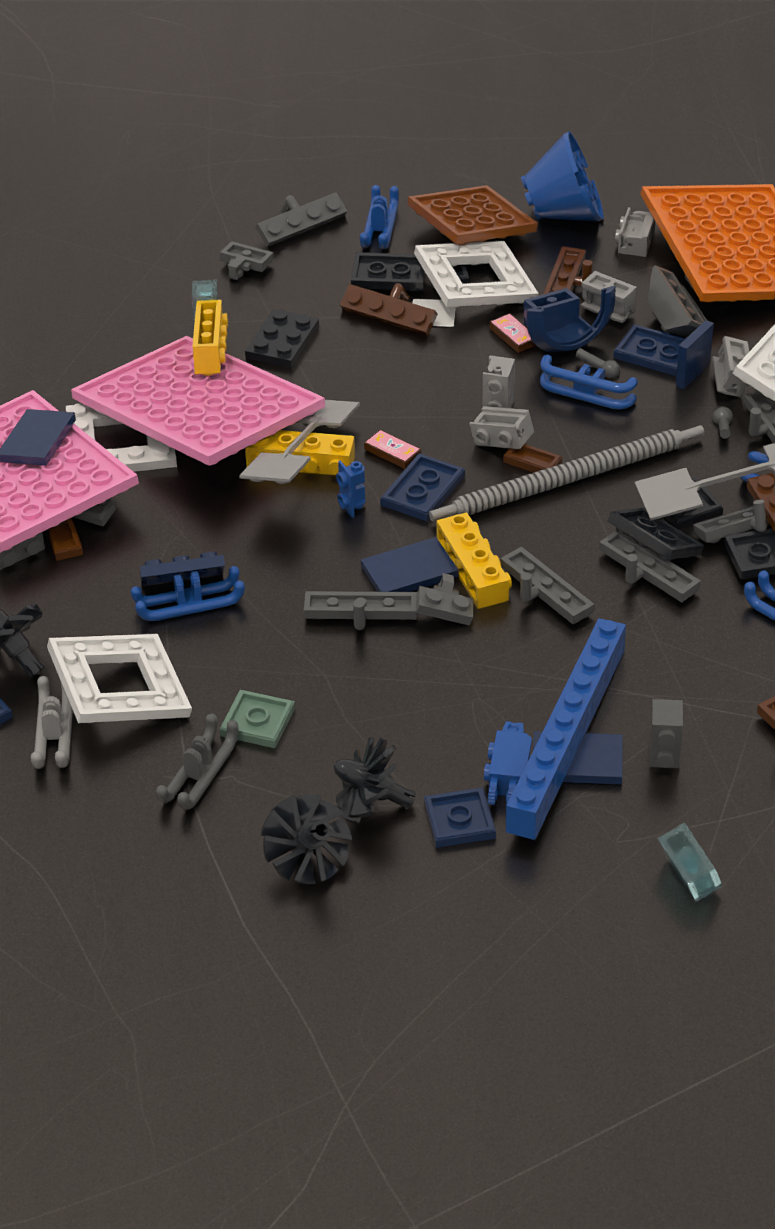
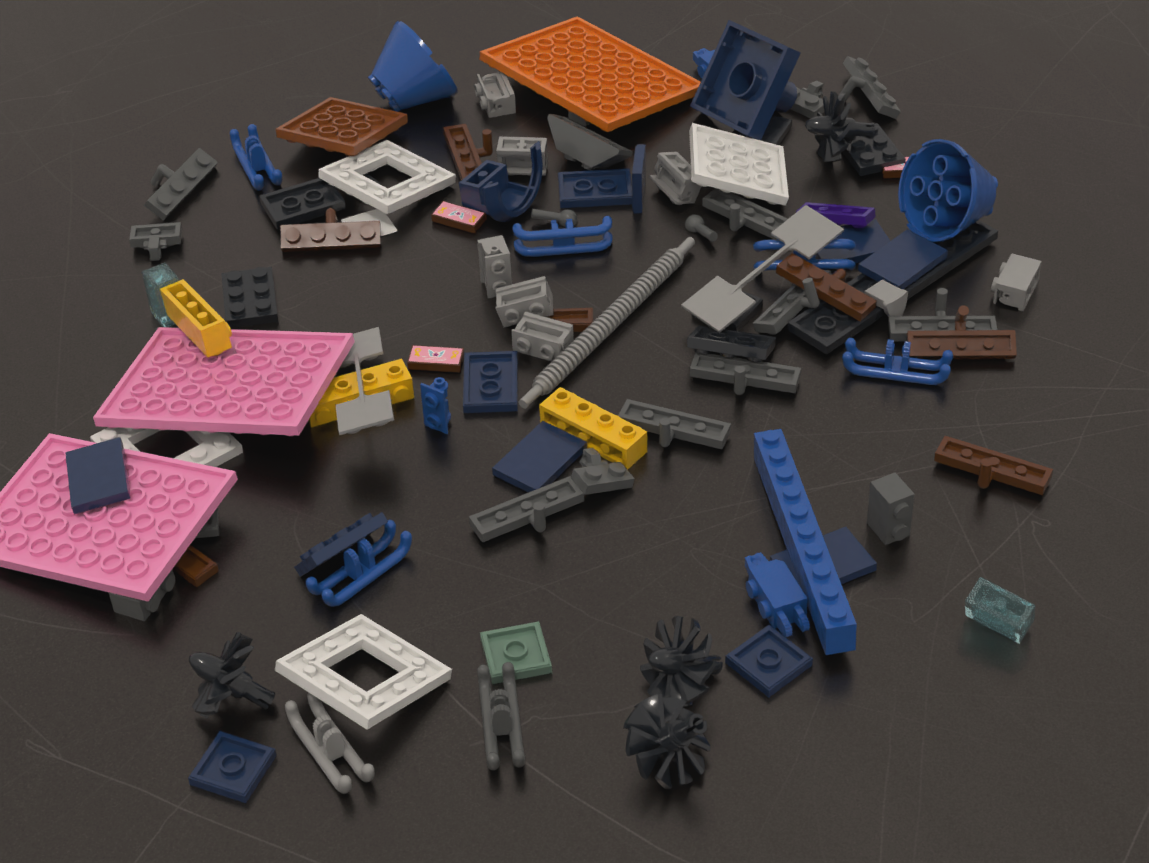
camera: 30 degrees left, 0 degrees up
none -> light grey hinge [511,312,574,361]

